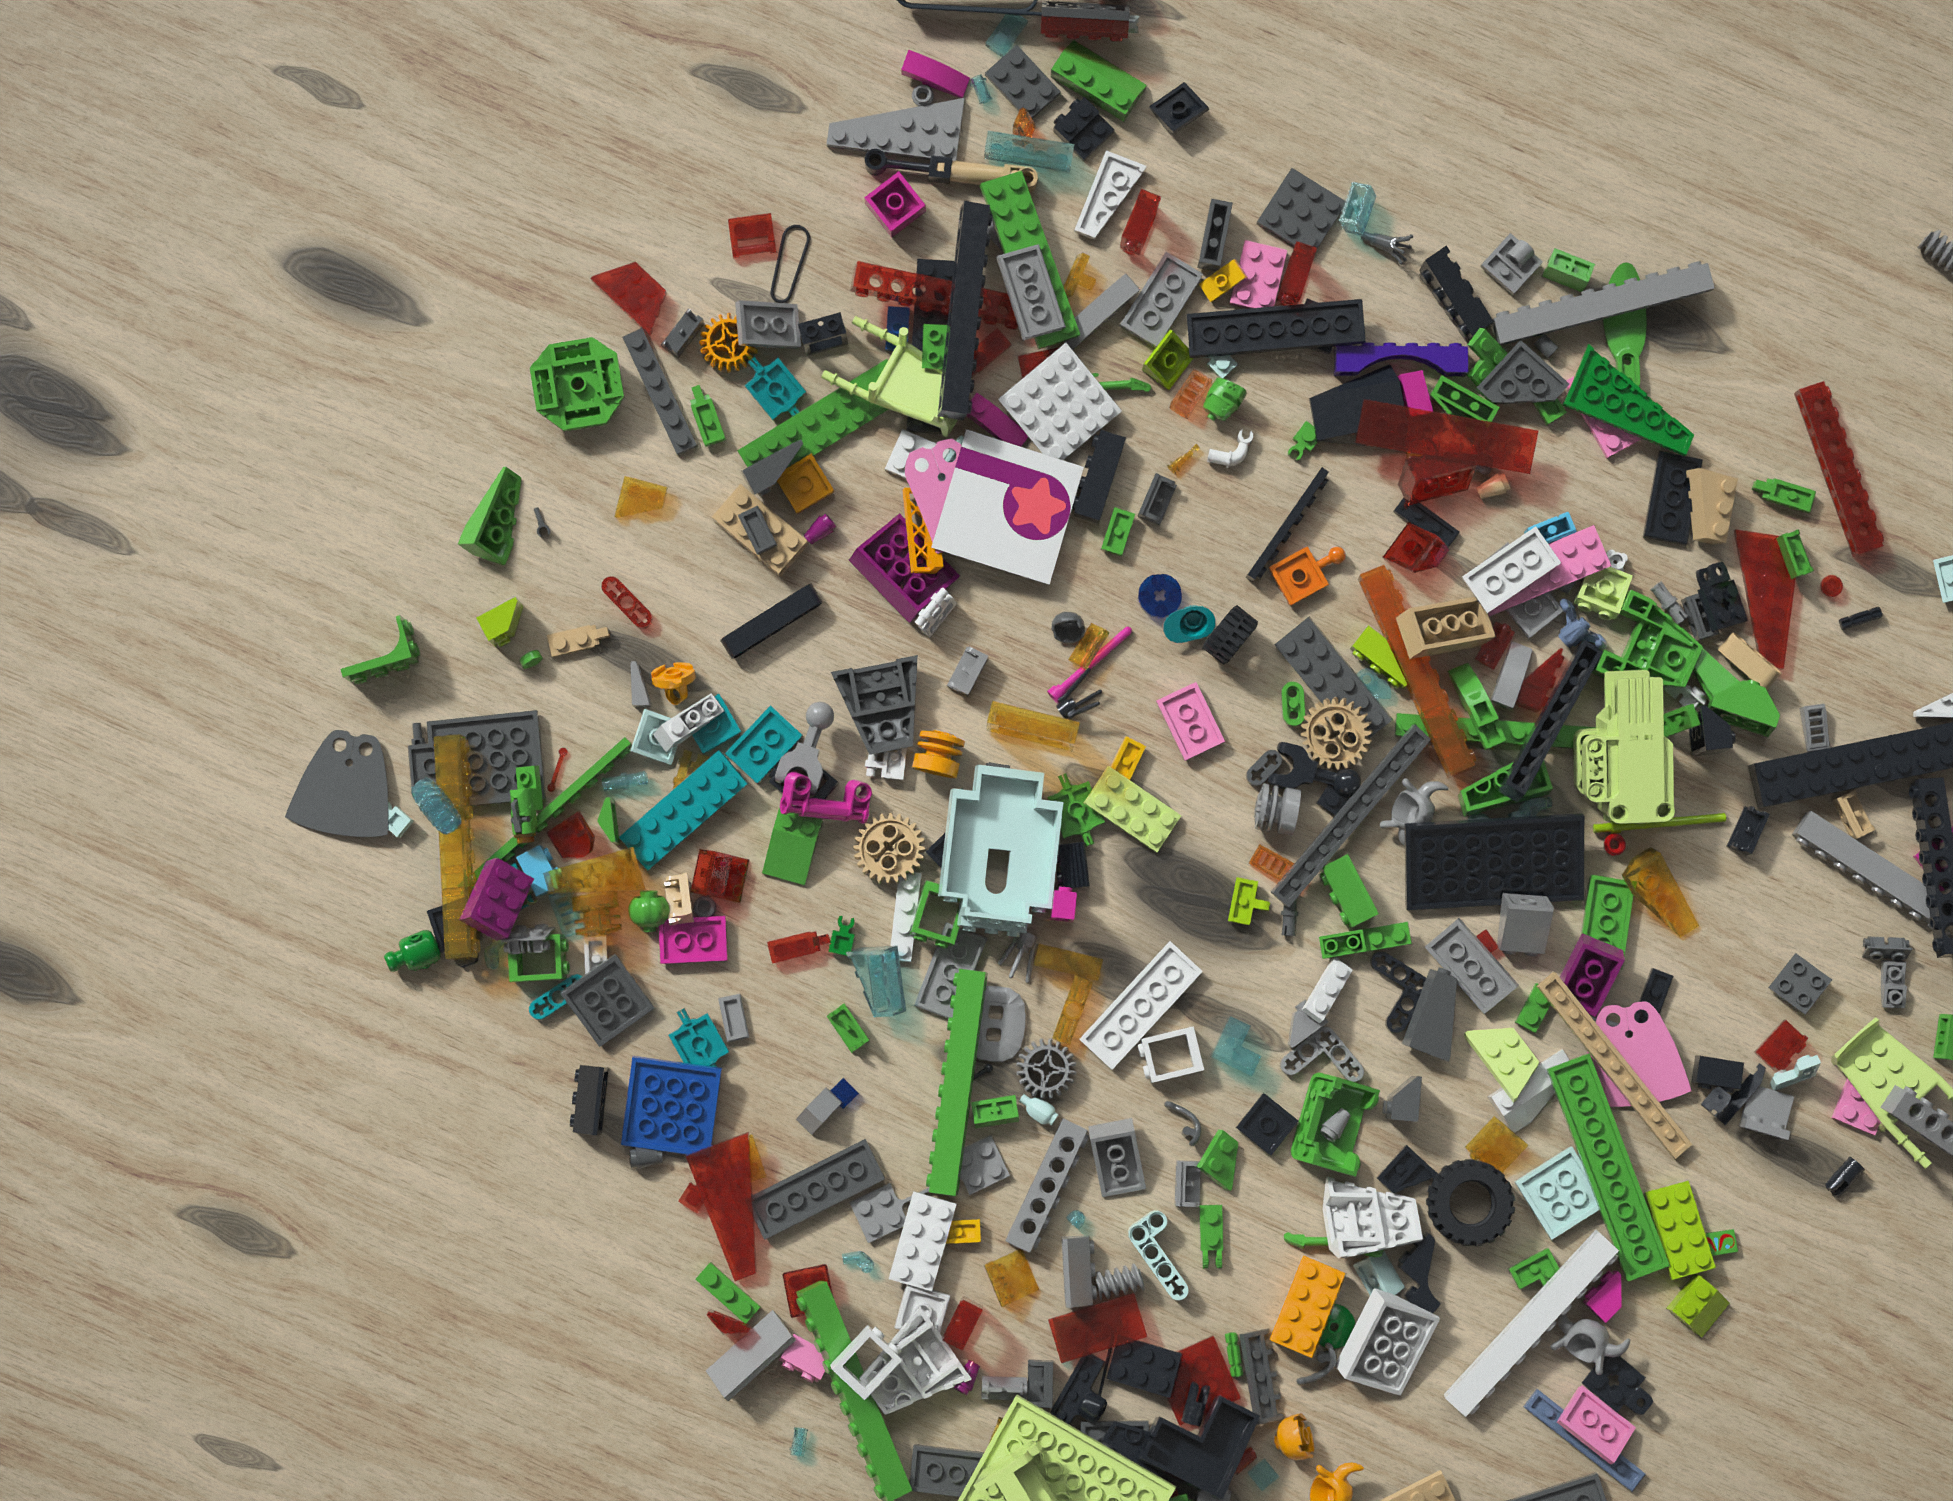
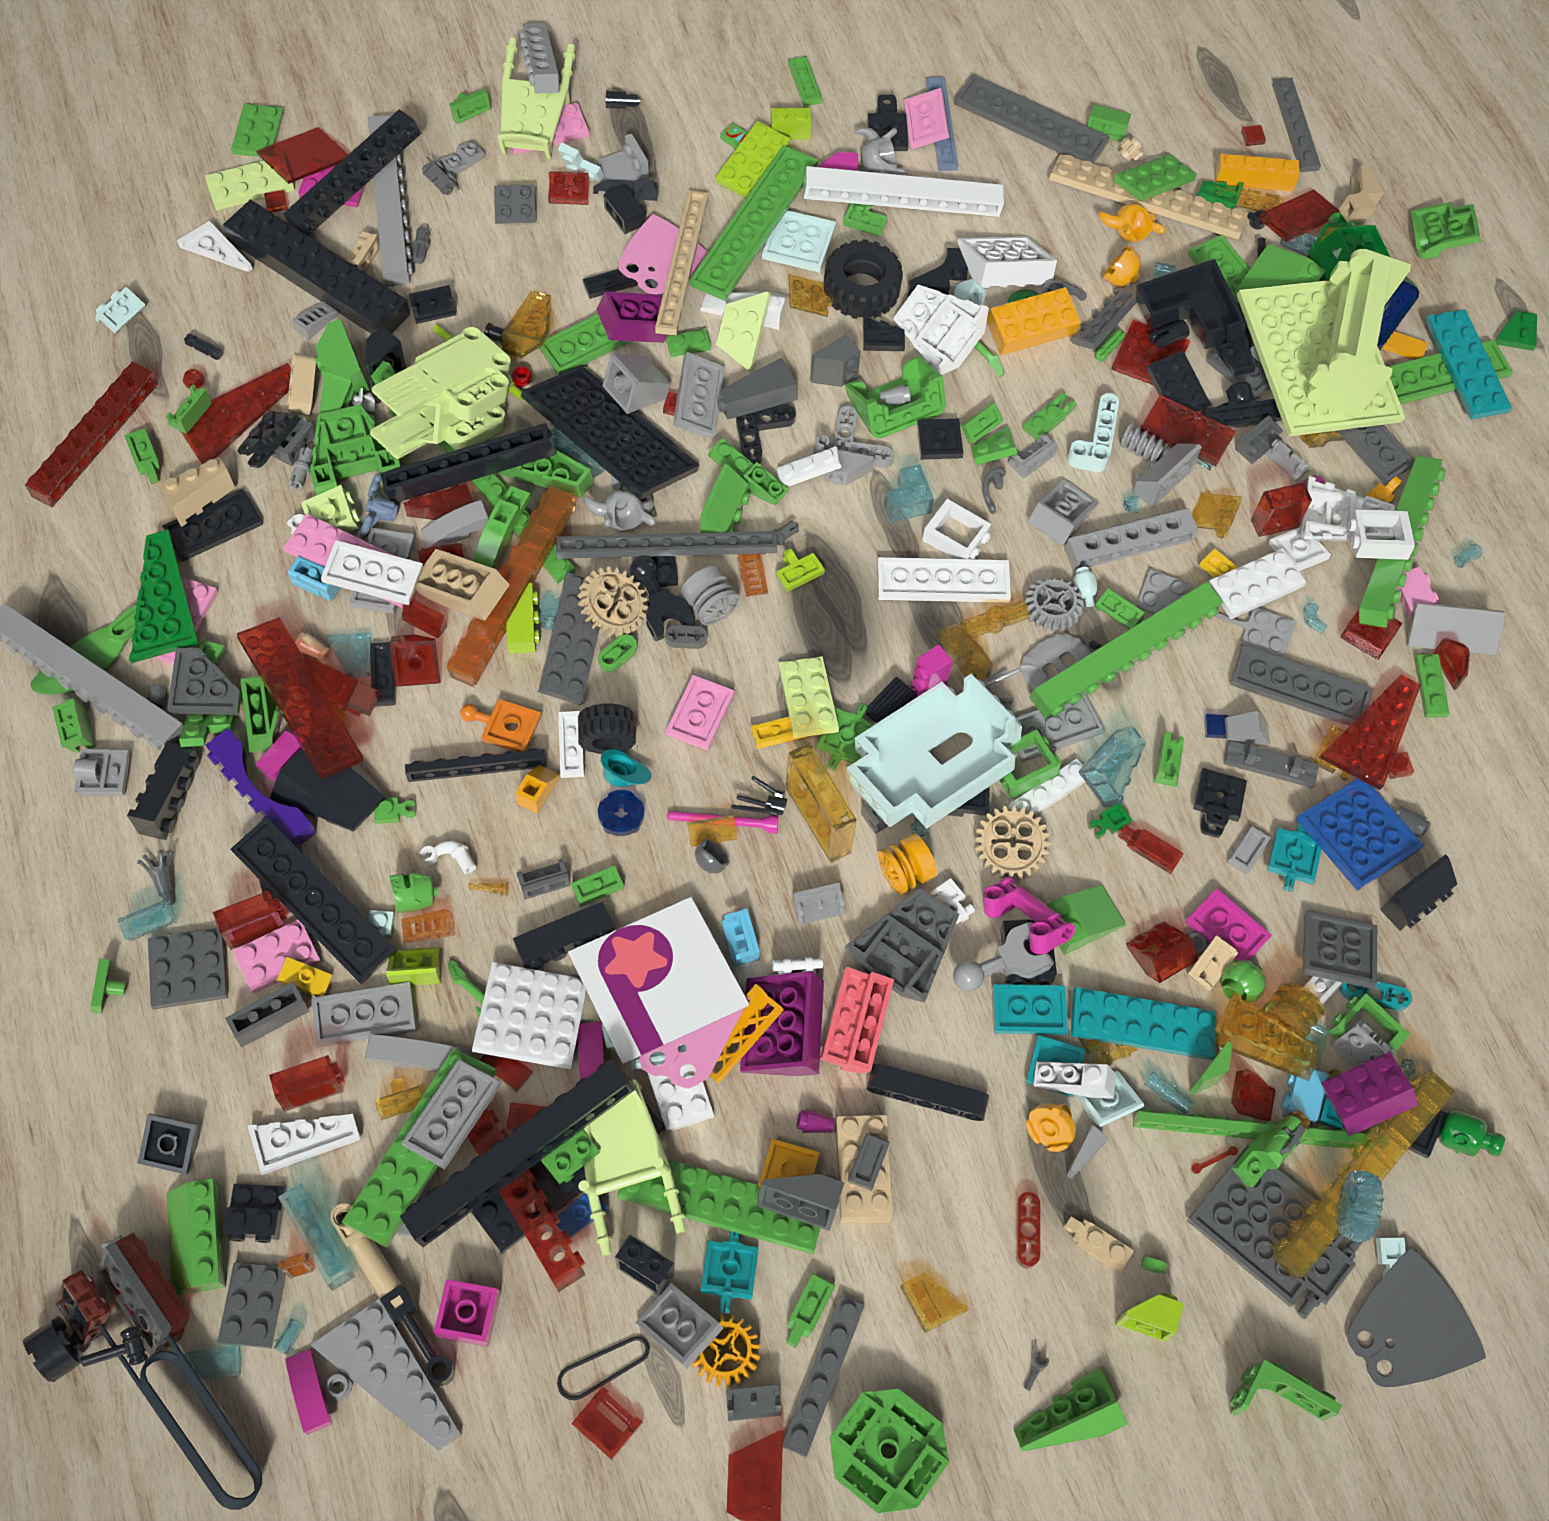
camera: 135 degrees left, 20 degrees down
none -> bright green tile [91,958,126,1014]
none -> clear light blue wing [327,632,372,677]
none -> clear red slope [402,598,447,638]
none -> dark grey axle [412,227,430,264]
none -> black bush [484,322,510,346]
none -> light orange slope [515,765,560,814]
none -> white plate [558,711,584,778]
none -> medium azure hinge [721,908,760,966]
none -> bright green tile [788,56,822,107]
none -> light grey pin [813,435,830,454]
none -> coral brick [820,967,894,1073]
none -> bright green plate [960,403,1003,443]
none -> black plate [1193,768,1247,838]
none -> dark grey hinge [1224,741,1319,788]
none -> light orange plate [1365,476,1402,504]

